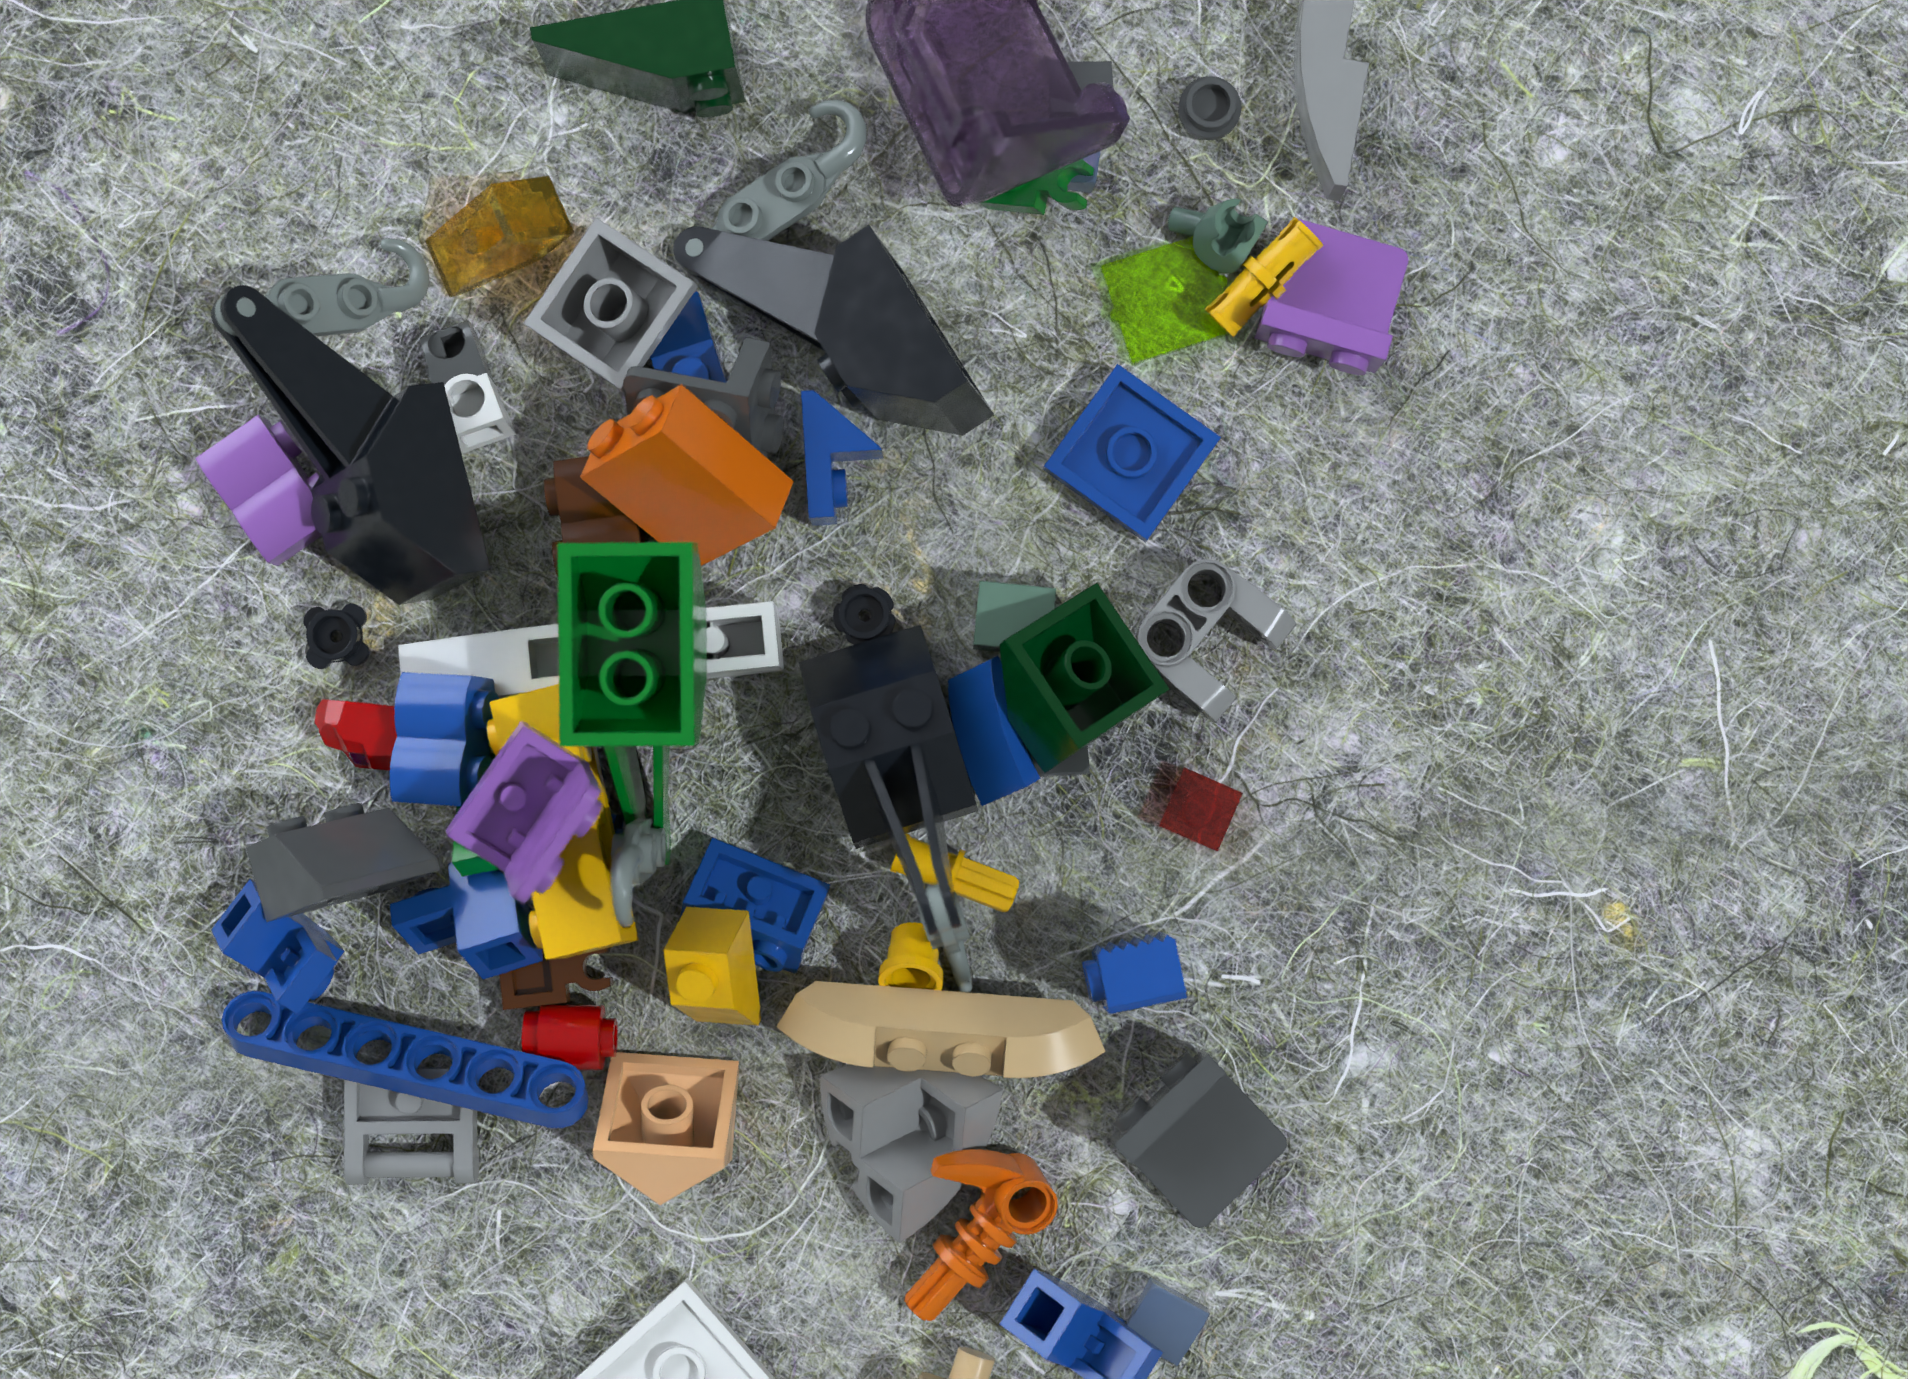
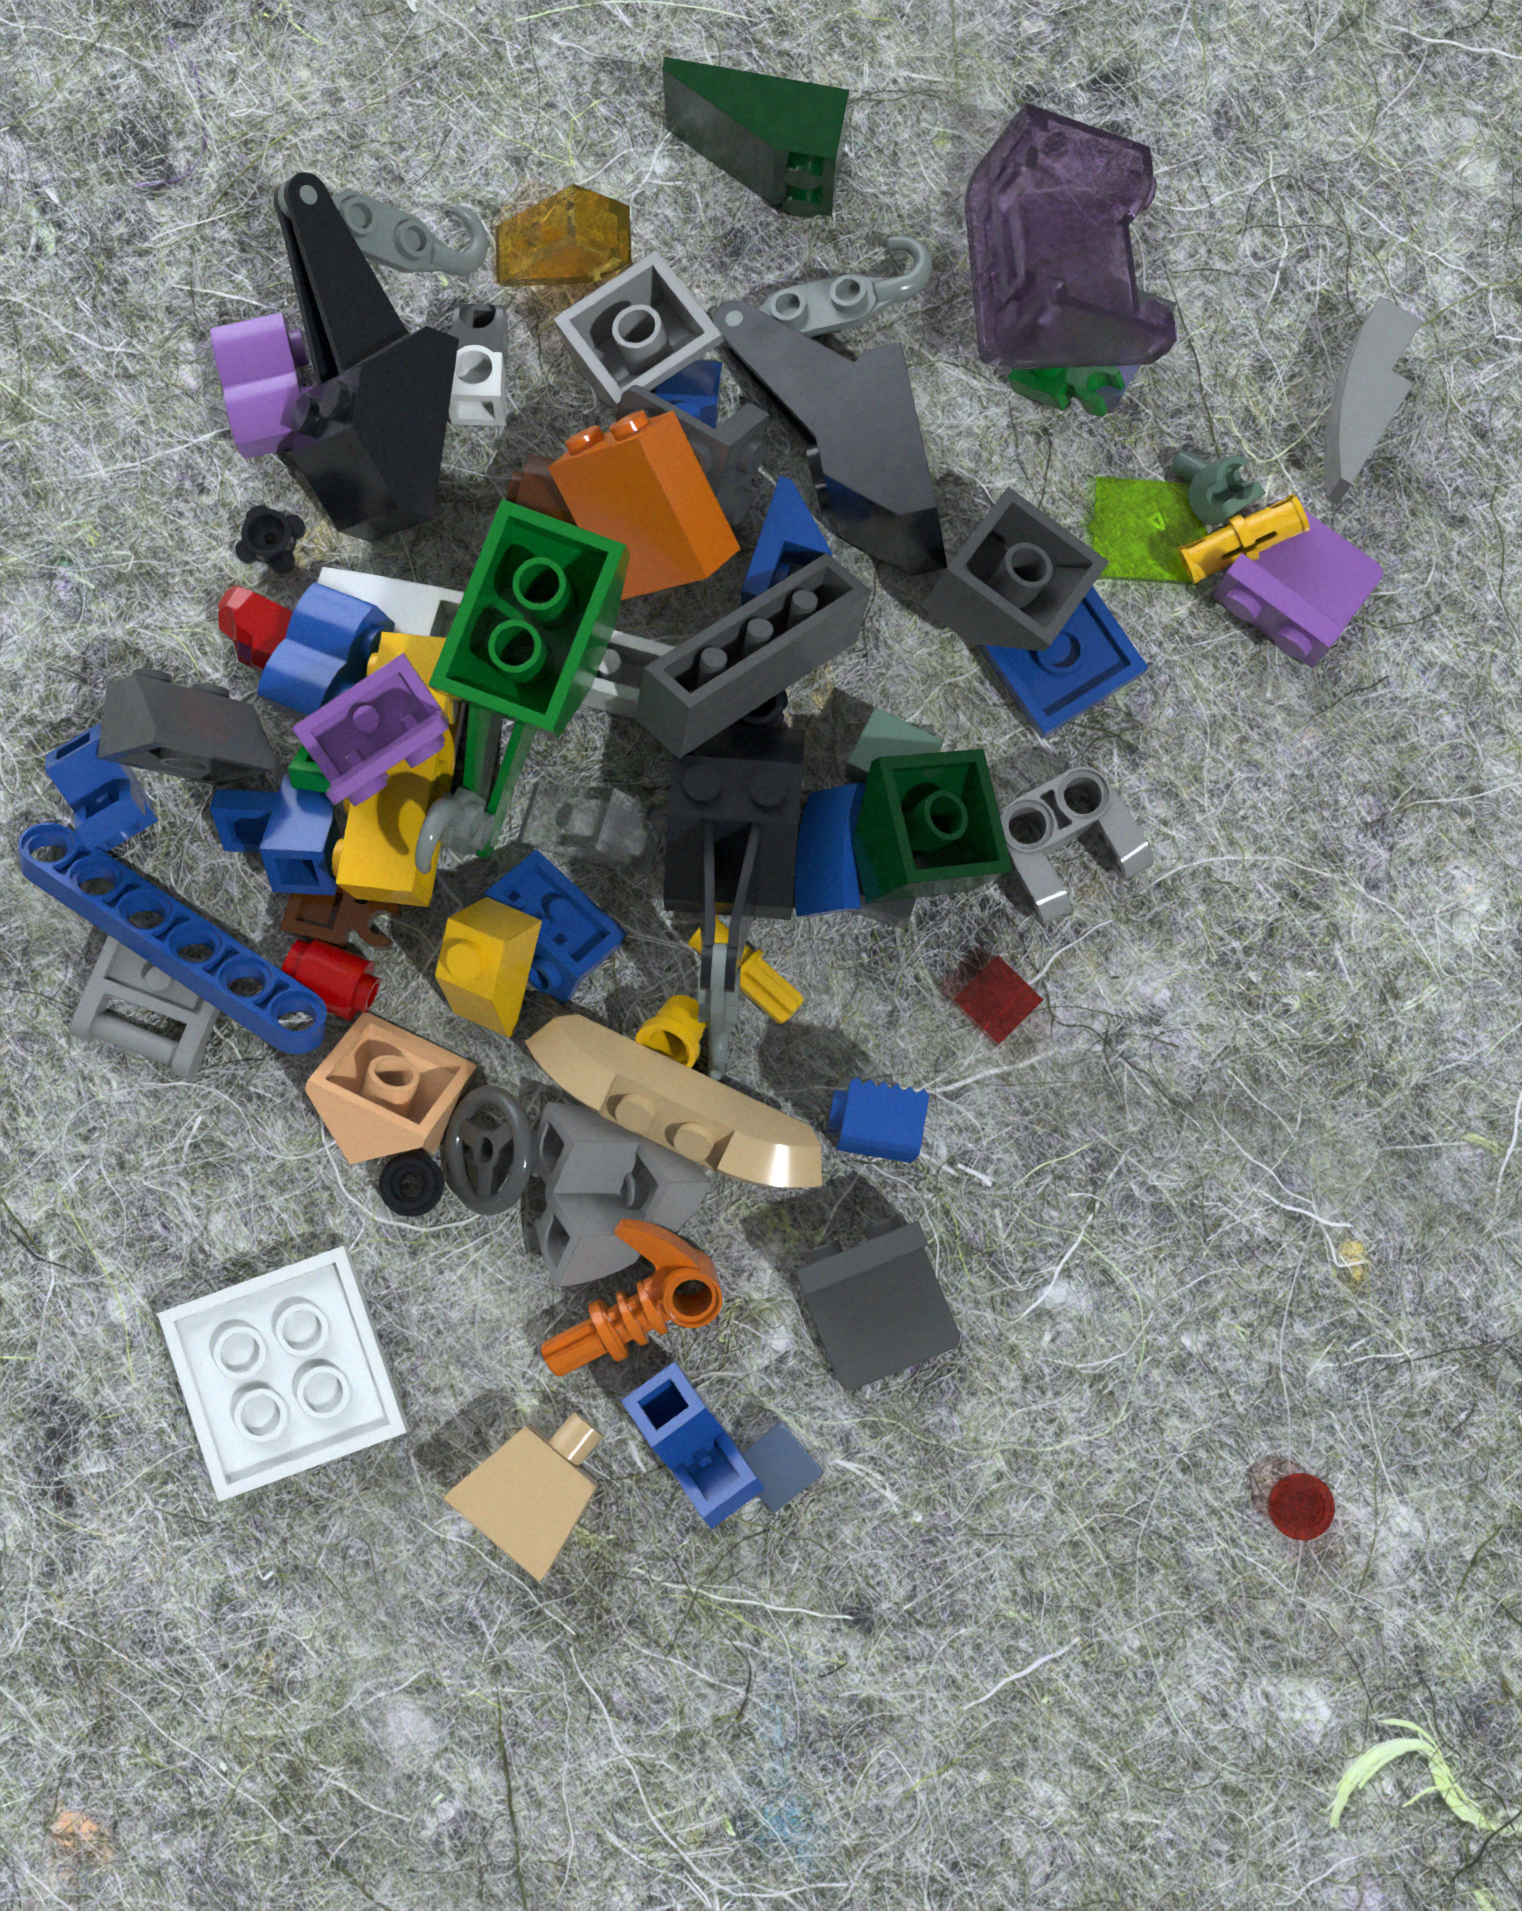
camera: 15 degrees right, 5 degrees down
dark grey plate [1178,76,1241,140] -> none
none -> black plate [379,1152,445,1217]
none -> dark grey piece [445,1085,538,1216]
none -> clear slope [516,783,668,875]
none -> dark grey brick [635,553,872,759]
none -> dark grey slope [920,486,1109,651]
none -> clear red plate [1267,1473,1335,1540]

